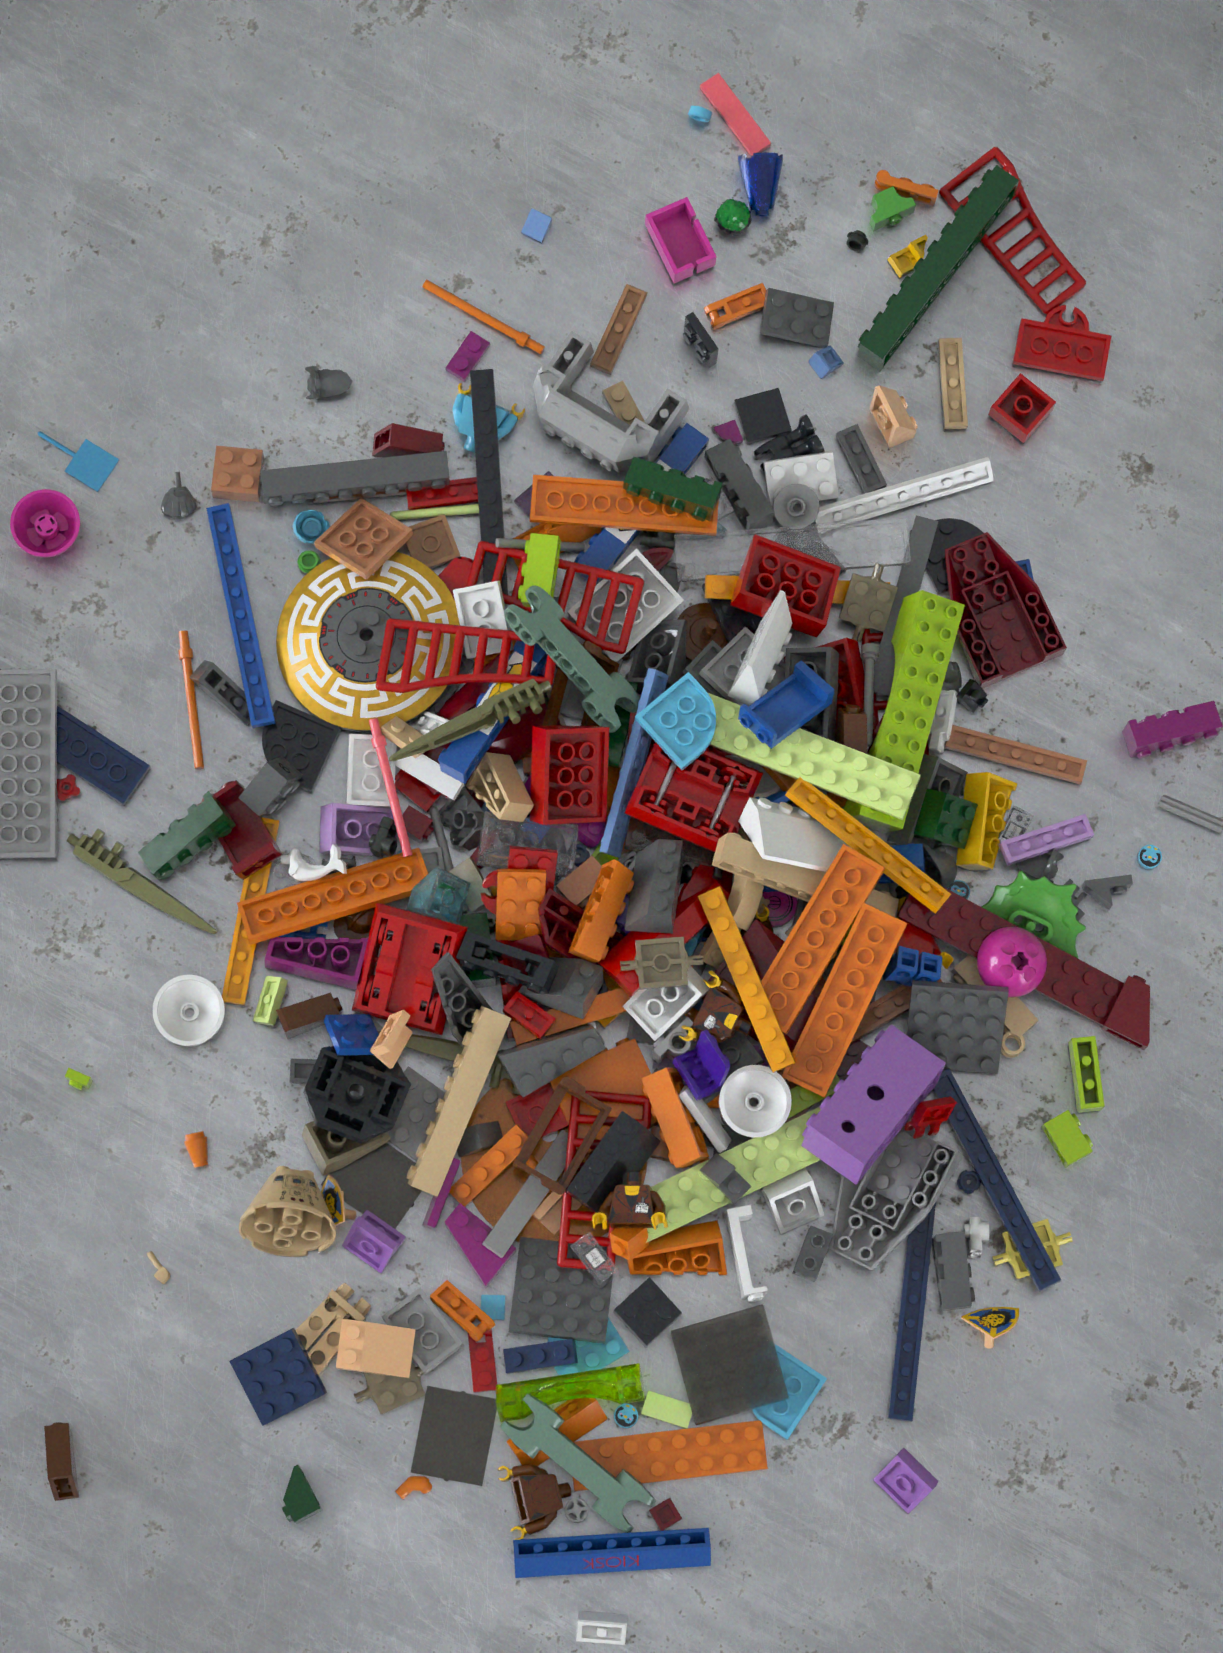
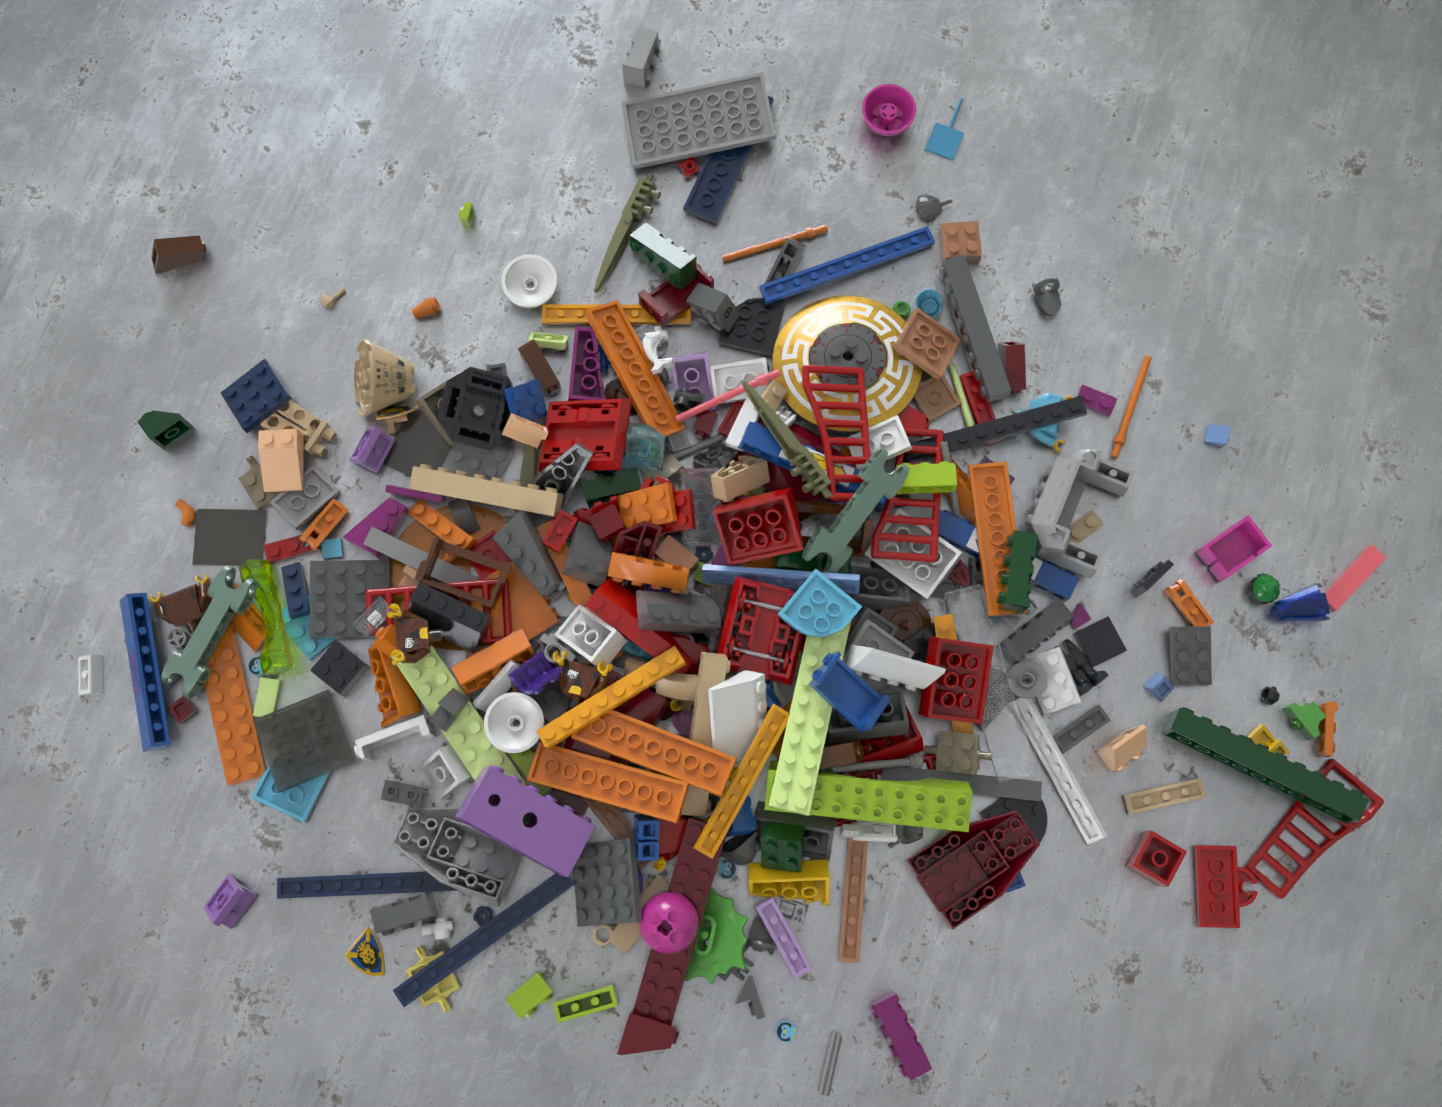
camera: 85 degrees right, 0 degrees up
black brick [456,931,559,994] -> none
medium nougat tile [590,284,648,375] -> none
dark tan plate [620,937,703,990] -> none
medium azure tile [688,106,712,122] -> none
red plate [904,1096,957,1139] -> none
black tile [956,679,988,713] -> none

